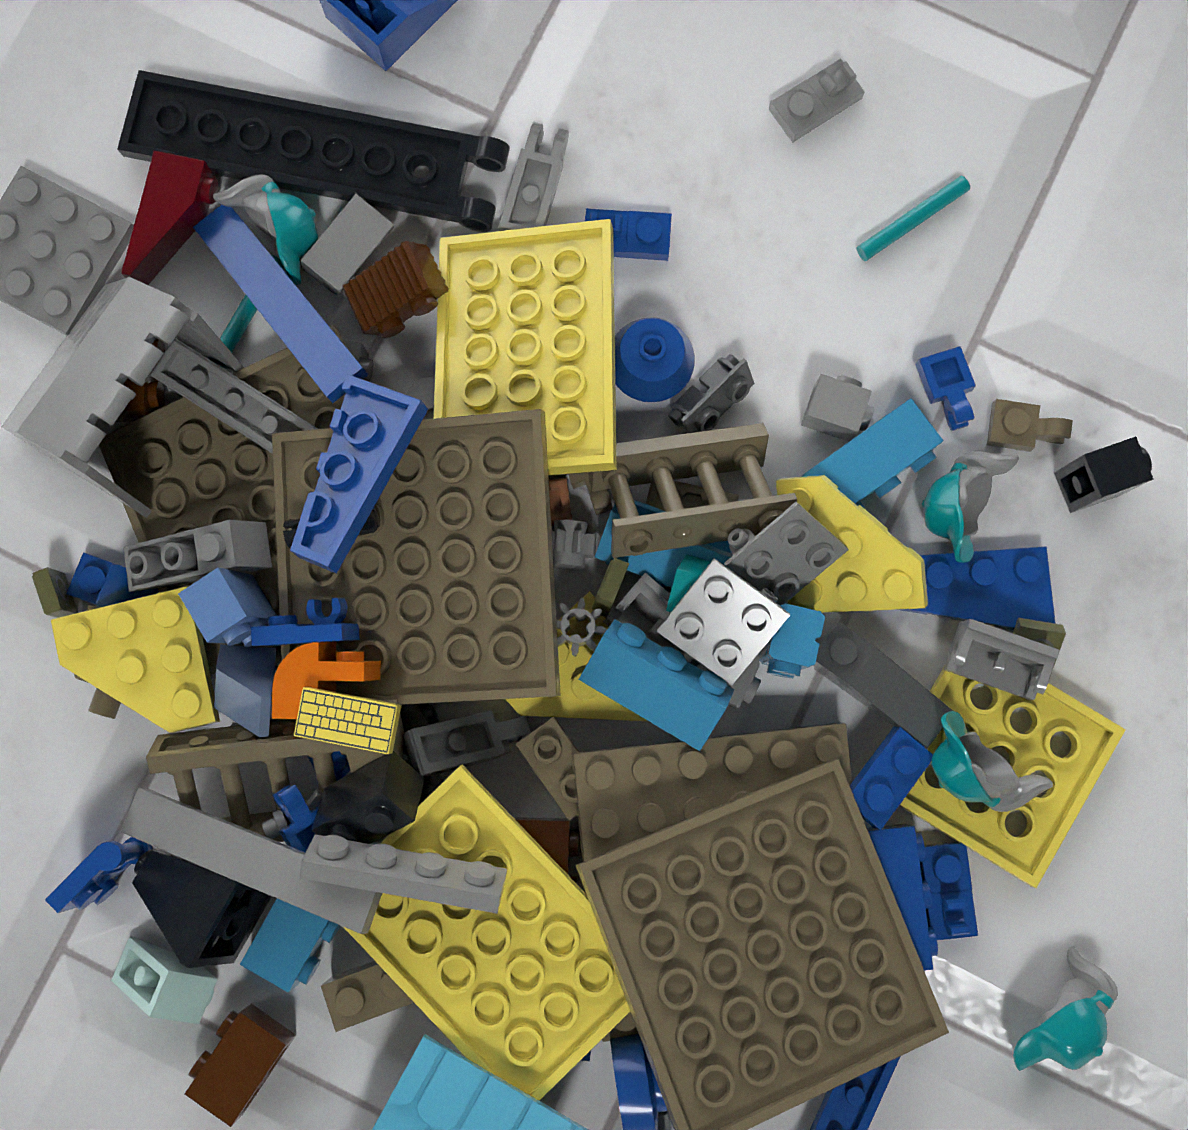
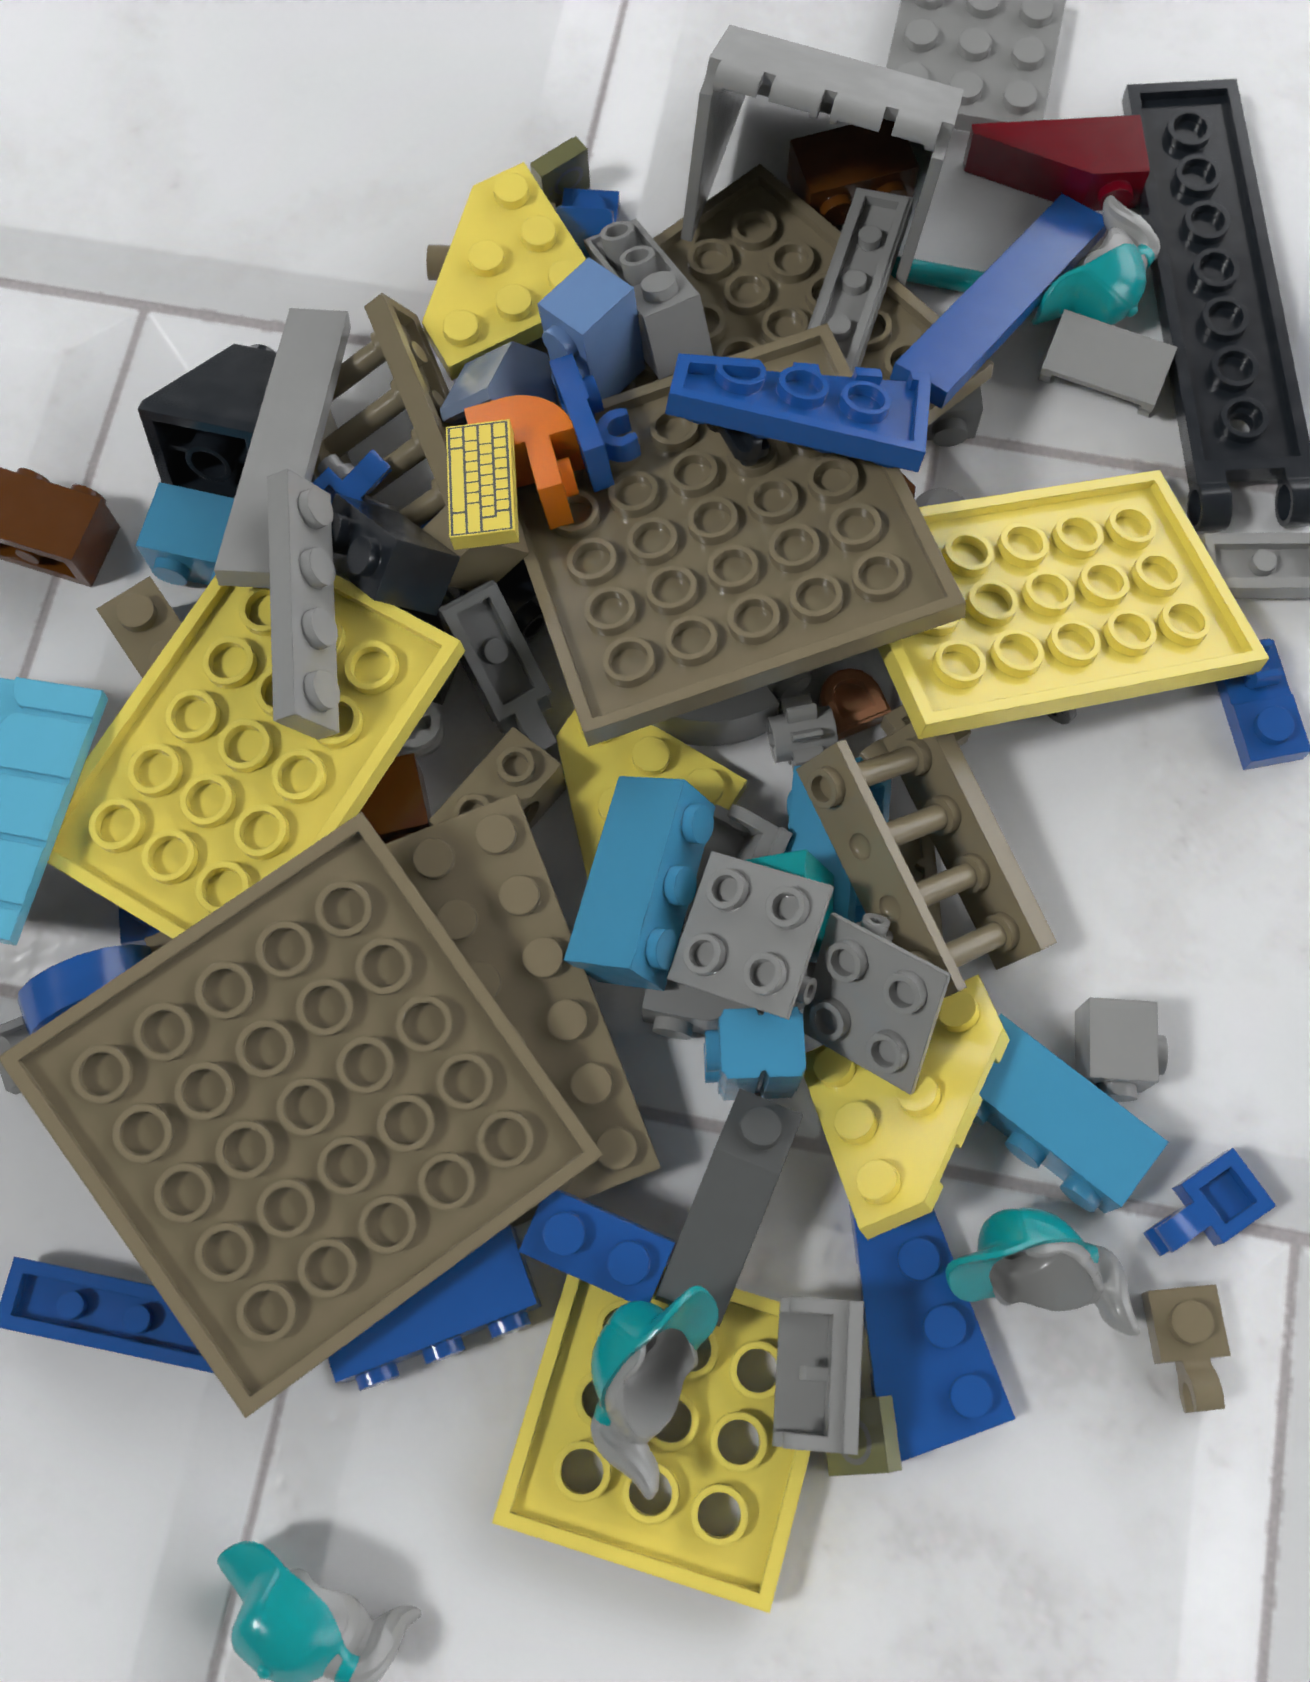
camera: 75 degrees right, 10 degrees down
blue plate [45,837,153,913] -> none
light aqua slope [111,937,217,1024] -> none
reddish brown brick [342,241,449,338] -> none
light grey gear [556,598,607,657] -> none
olive tile [592,558,629,618] -> none
blue cone [615,317,695,402] -> none
dark grey hinge [668,354,755,433] -> none
blue plate [920,842,978,940] -> none
black brick [1054,436,1154,513] -> none

